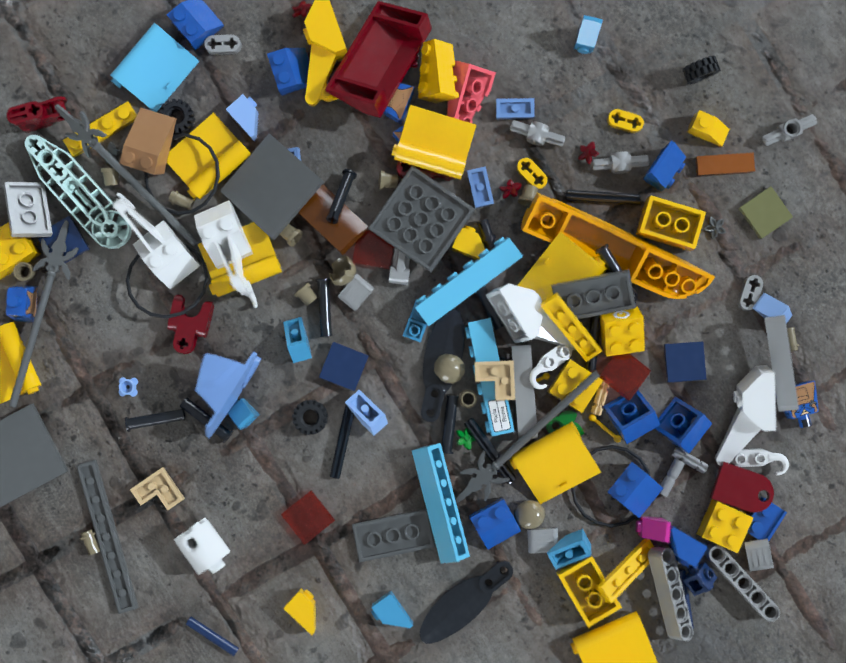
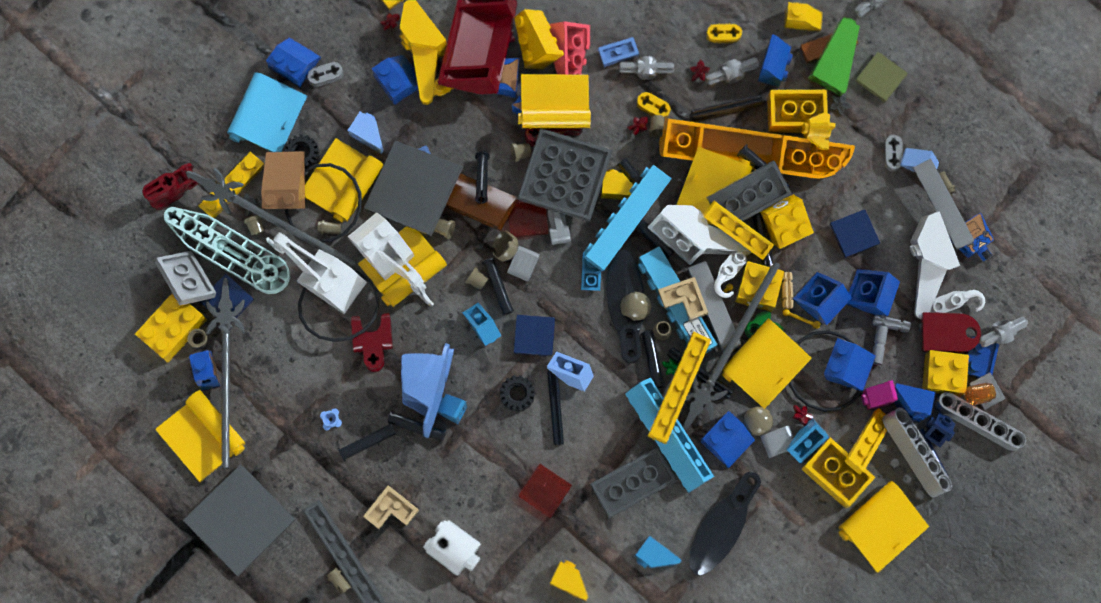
camera: 20 degrees left, 10 degrees down
medium blue plate [467,166,494,209] -> none
clear red tile [599,353,651,401] -> none
none -> yellow tile [648,332,711,444]
none -> dark red plant [793,405,814,426]
none -> yellow brick [802,113,836,150]
none -> bright green slope [808,17,860,96]
none -> clear orange brick [965,383,996,405]
none -> light grey axle [979,317,1028,347]

